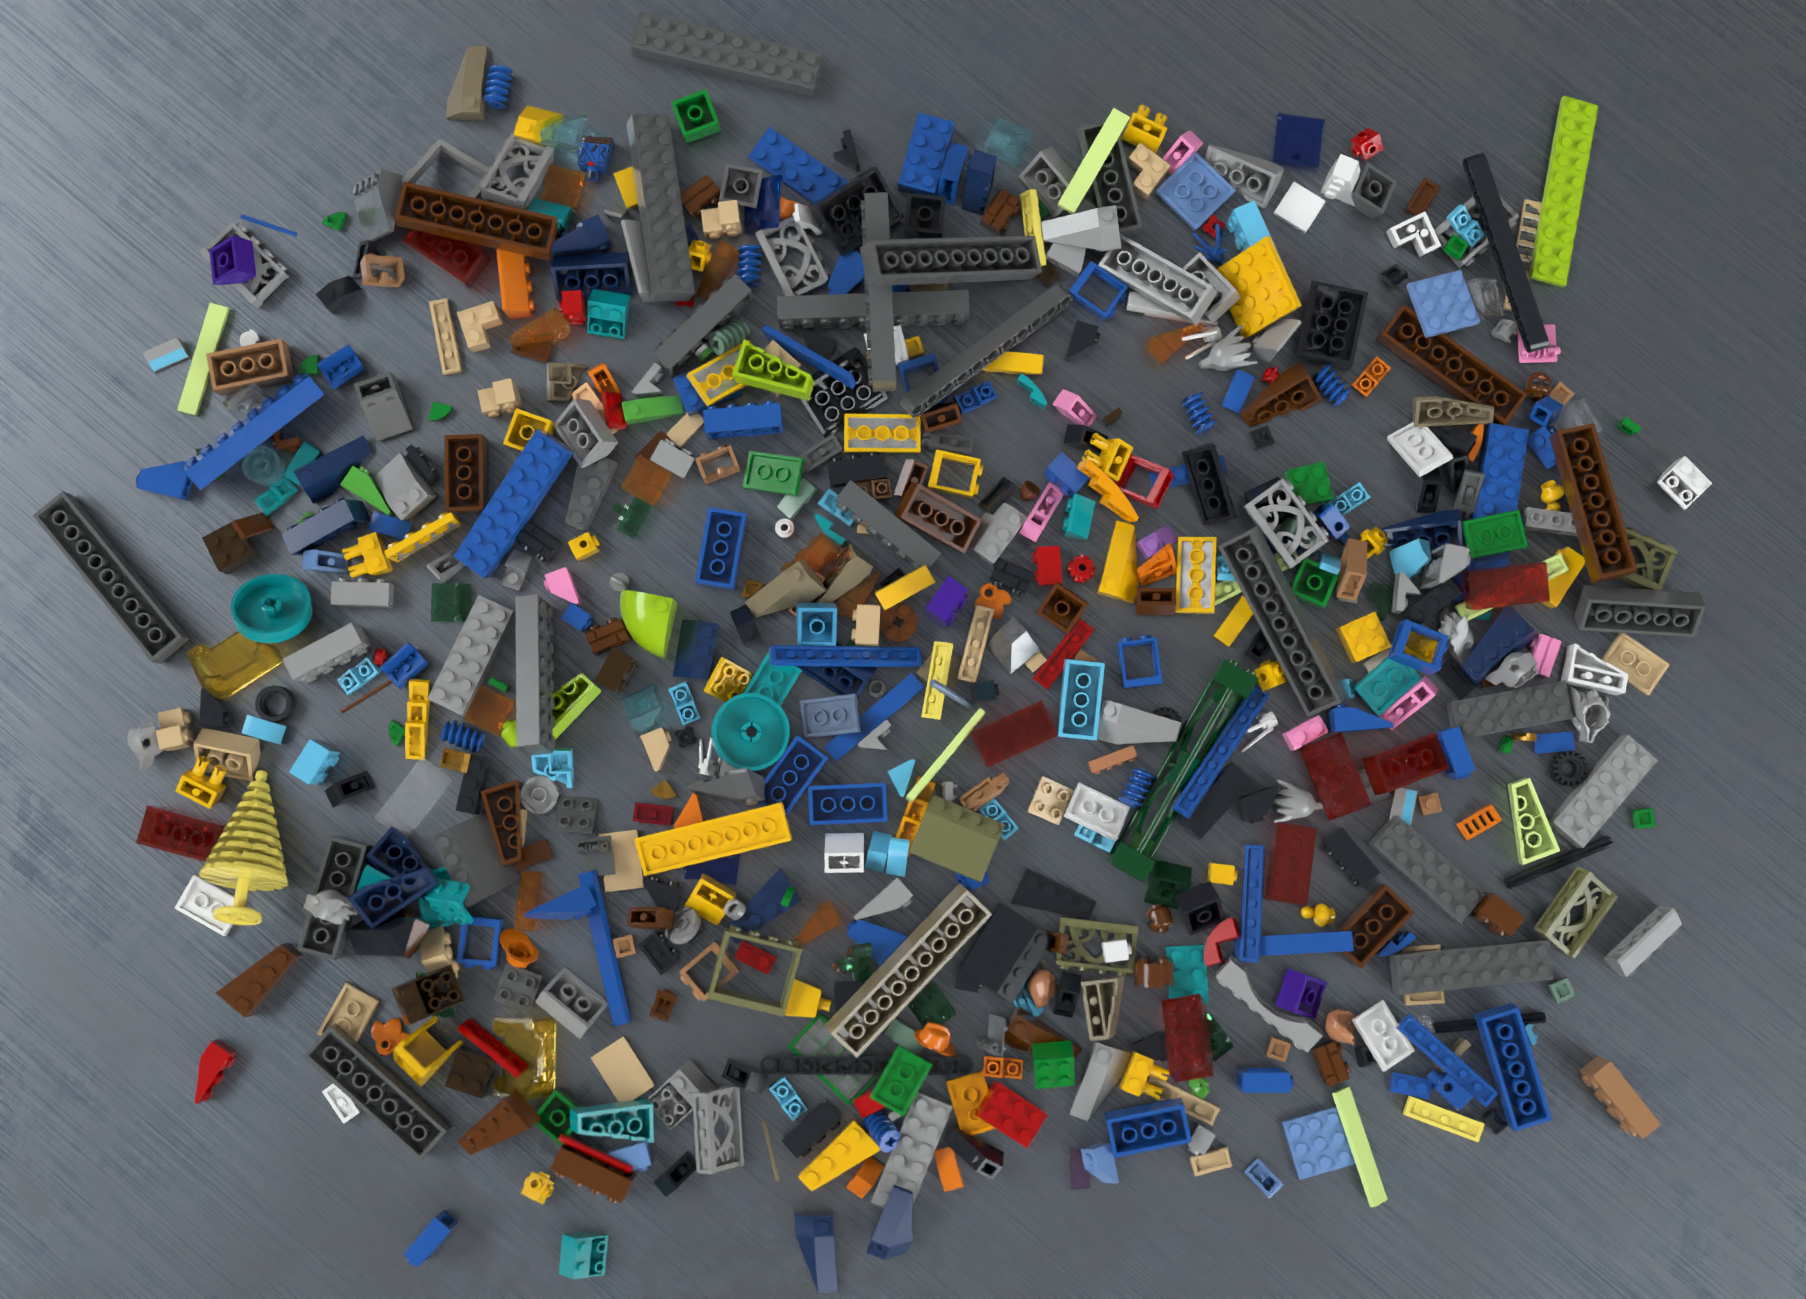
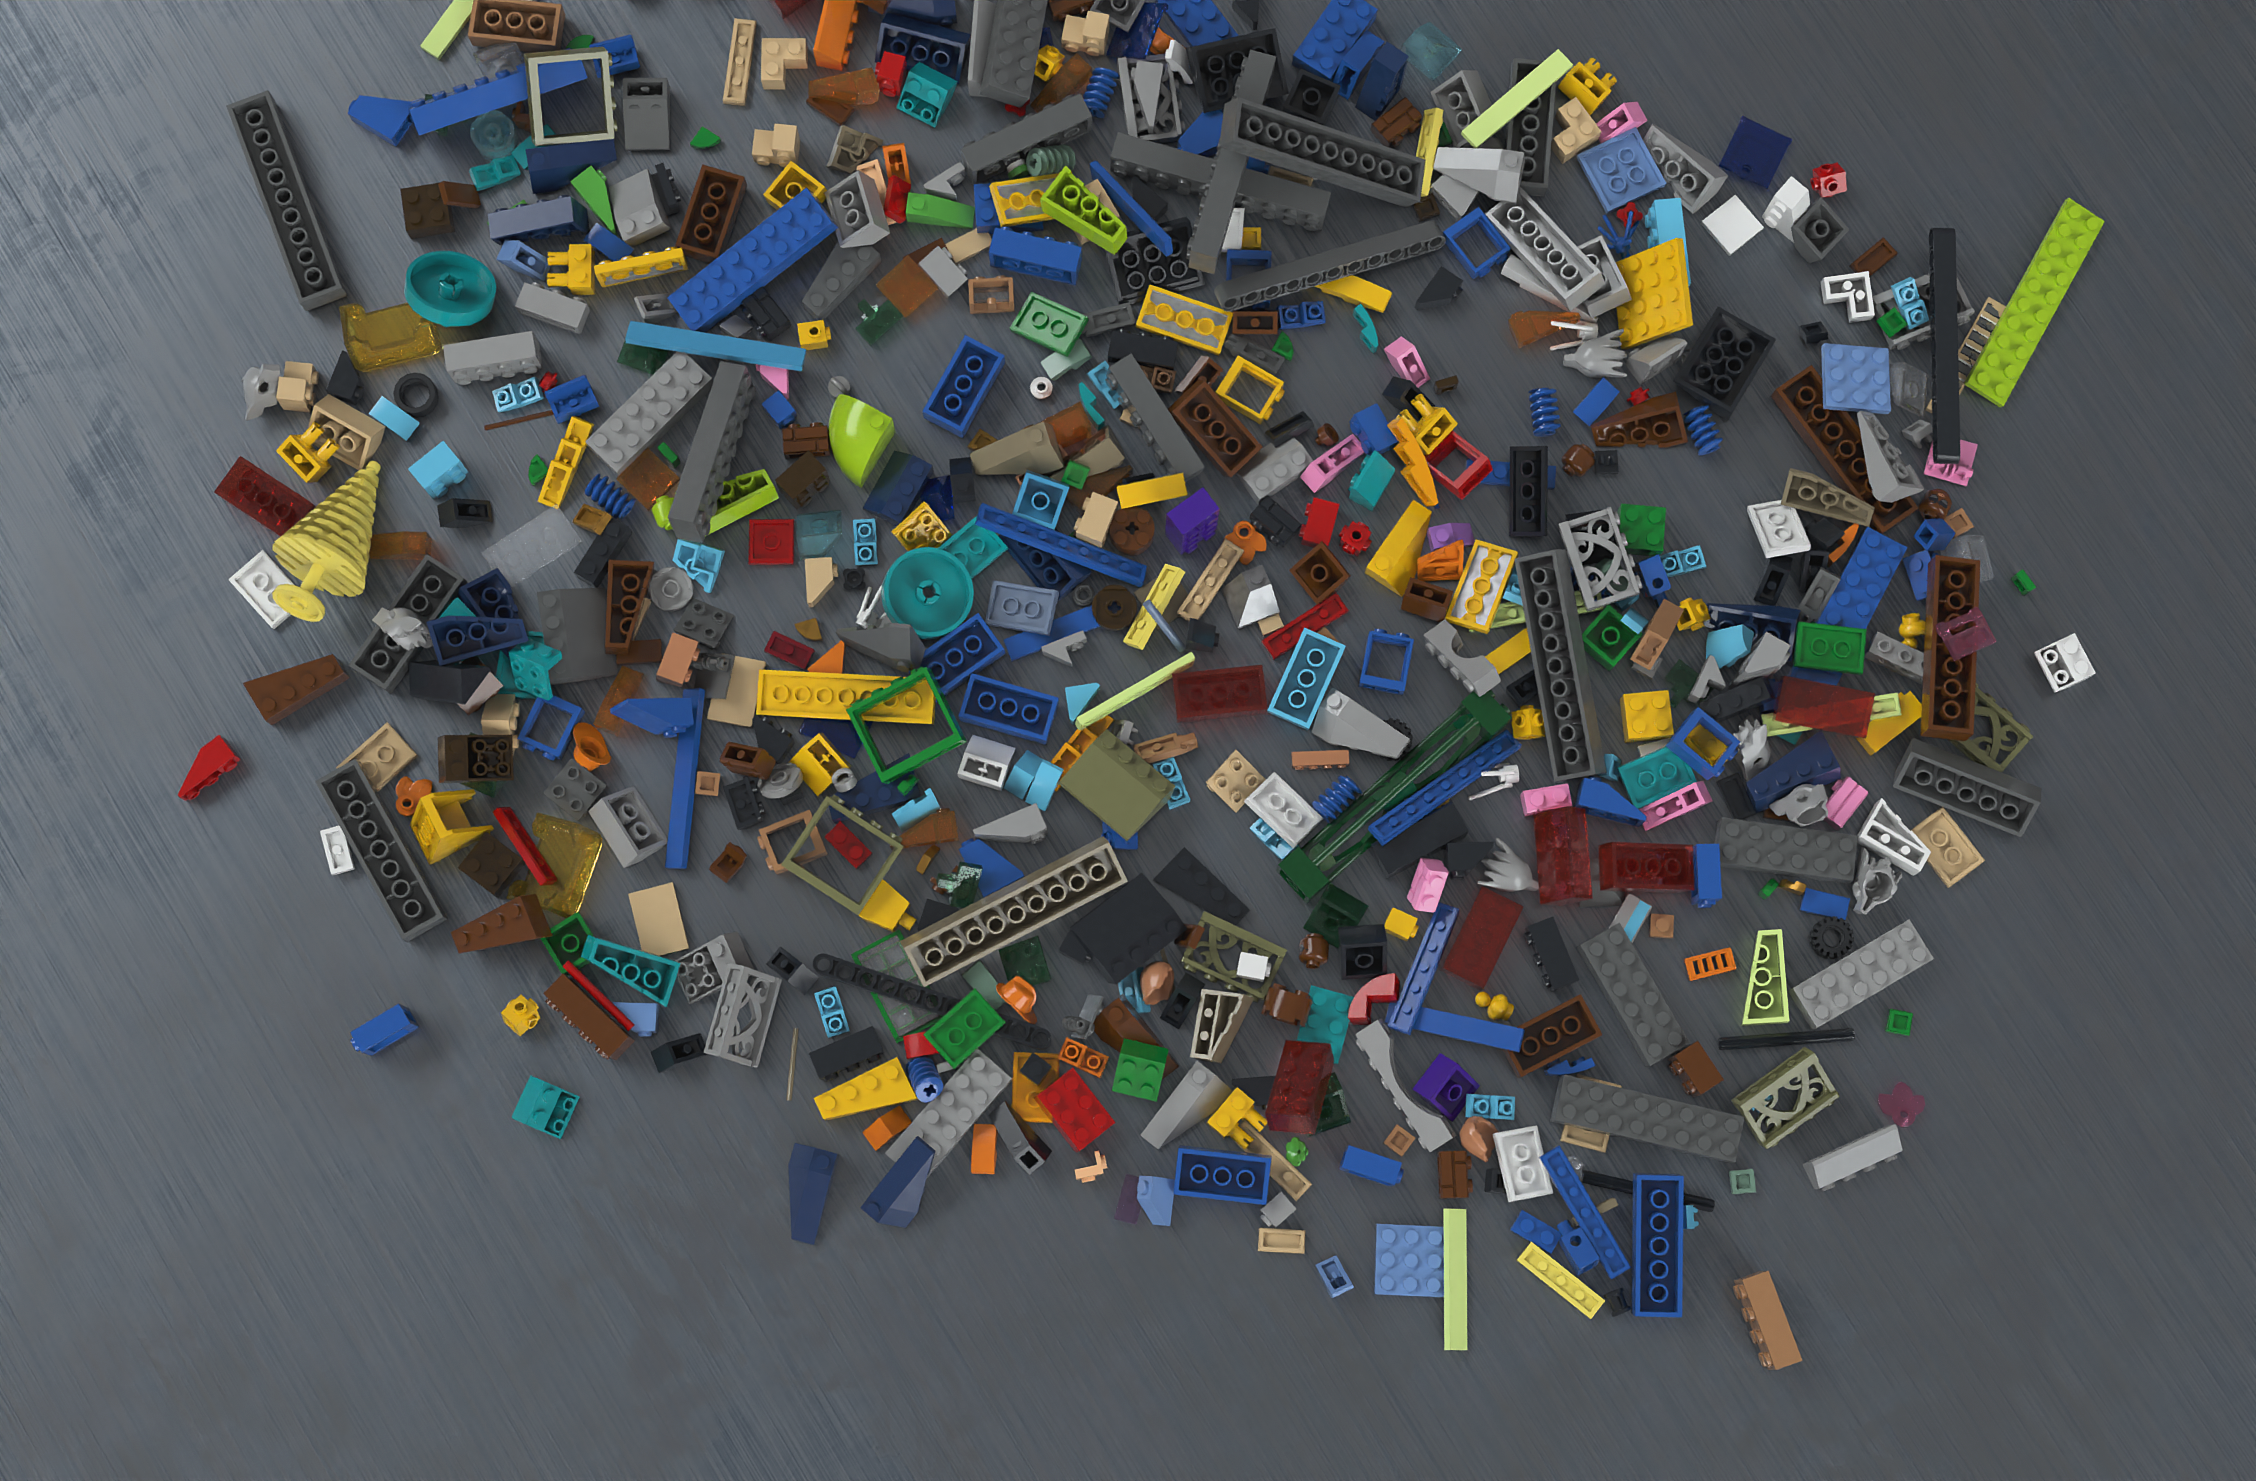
camera: 15 degrees right, 5 degrees down
orange slope [1352,356,1391,397] -> none
none -> clear orange slope [369,531,432,560]
none -> window [524,46,617,146]
none -> dark azure tile [625,321,806,371]
none -> nougat slope [656,632,701,687]
none -> red tile [749,519,795,565]
none -> green window [846,666,967,784]
none -> medium azure slope [892,788,942,832]
none -> pearl gold tile [916,844,941,875]
none -> clear blue slope [920,475,955,522]
none -> black brick [1019,1053,1052,1087]
none -> green tile [1061,460,1090,490]
none -> light nougat bracket [1075,1150,1107,1183]
none -> dark brown plate [1092,585,1137,631]
none -> light grey slope [1130,60,1164,134]
none -> green tile [1271,331,1293,362]
none -> bright pink brick [1407,857,1449,913]
none -> light grey arch [1424,619,1501,697]
none -> medium azure slope [1465,1094,1515,1120]
none -> reddish brown head [1561,444,1595,477]
none -> light grey wedge [1857,411,1924,503]
none -> clear pink plate [1878,1082,1925,1127]
none -> clear pink plate [1935,607,1997,661]

